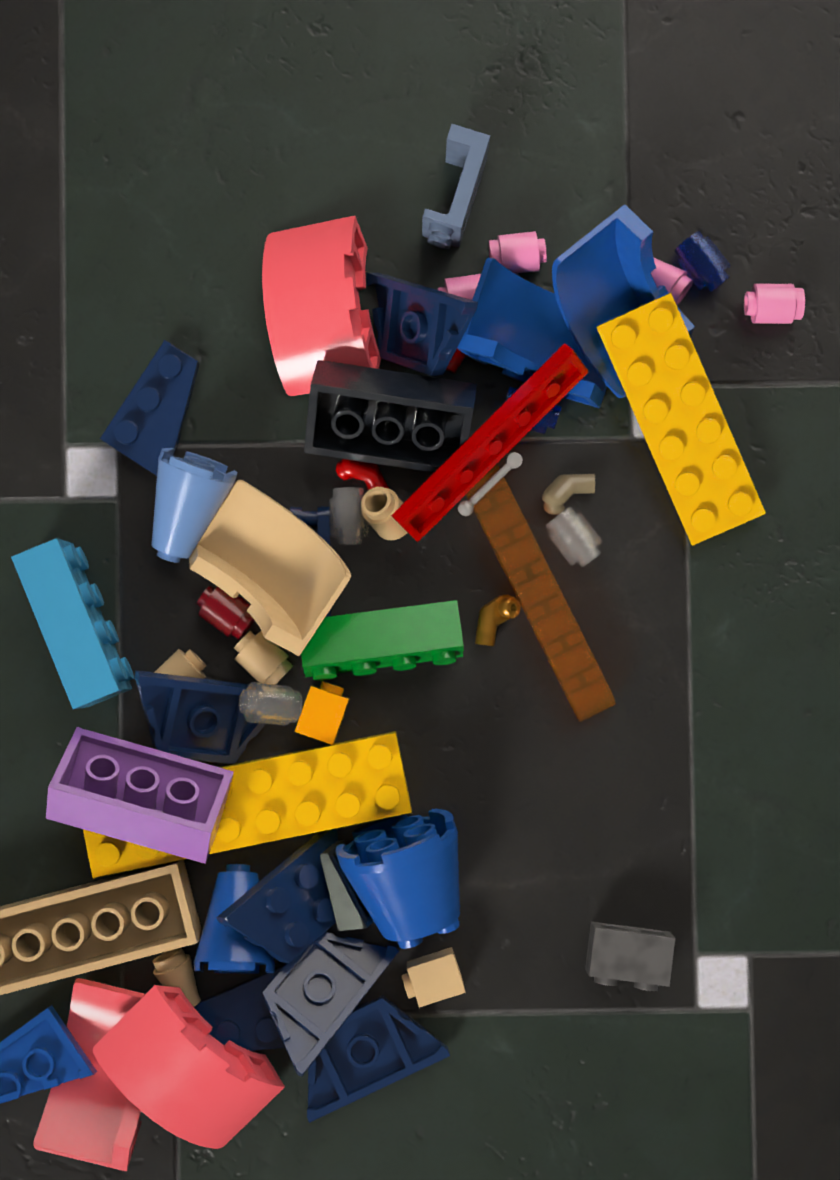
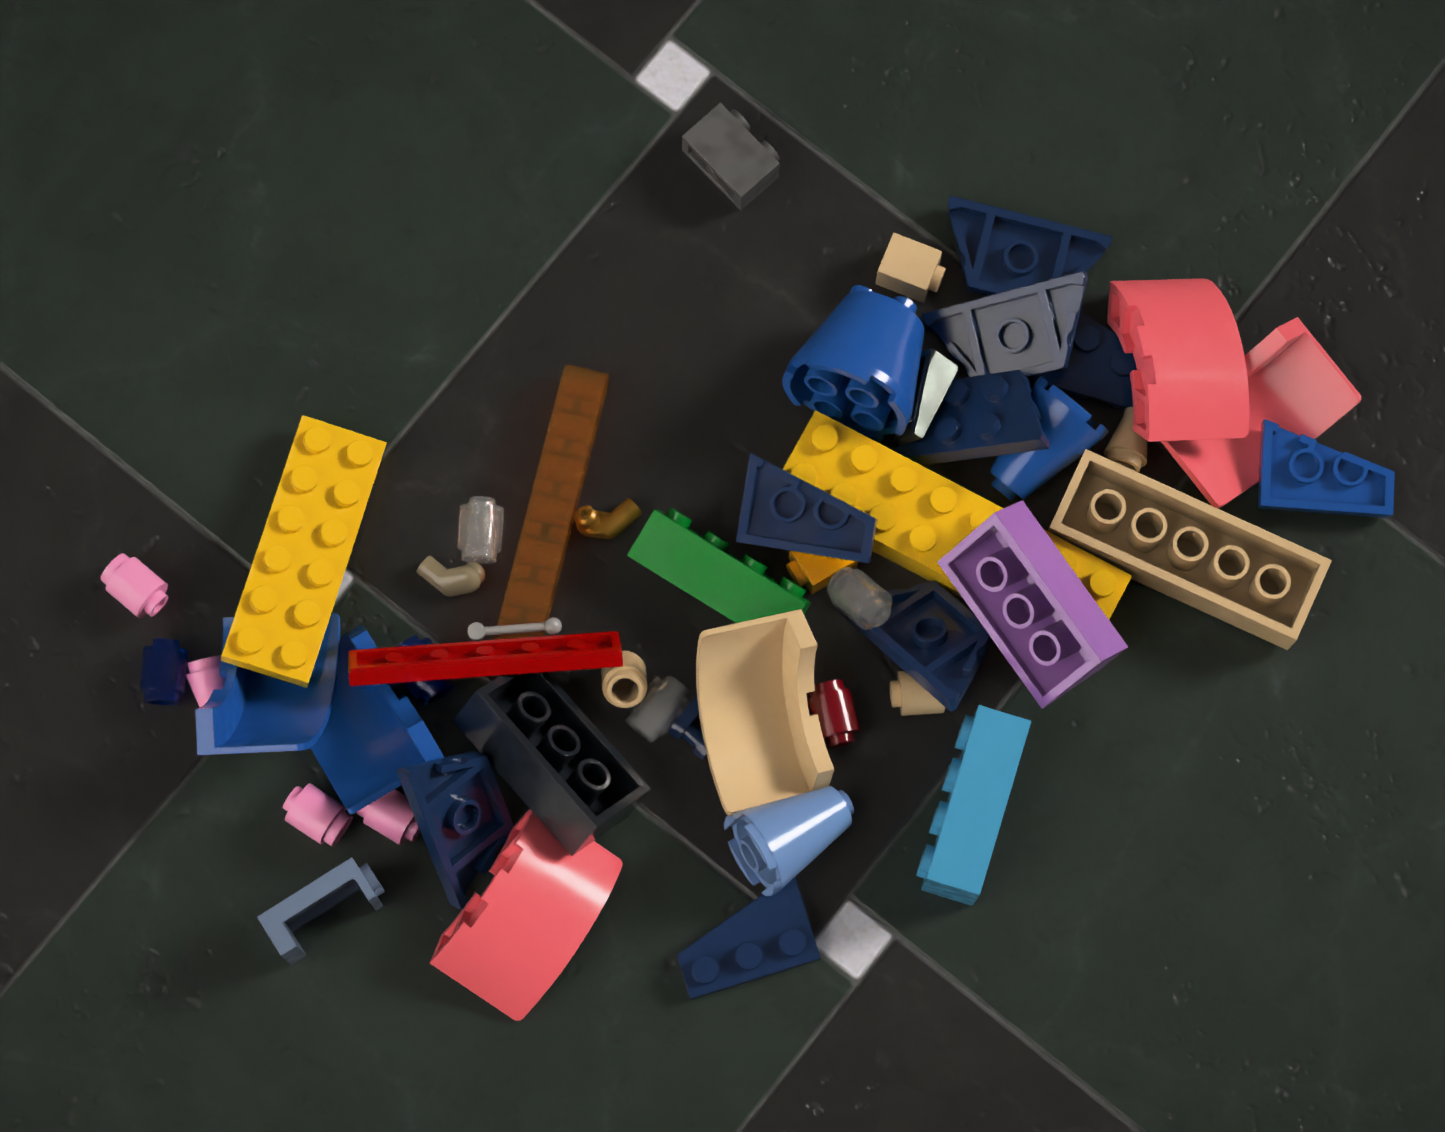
camera: 140 degrees left, 10 degrees down
tan brick [234,631,293,689] -> none
red arm [336,459,389,490] -> none
none -> dark blue wing [736,453,877,563]

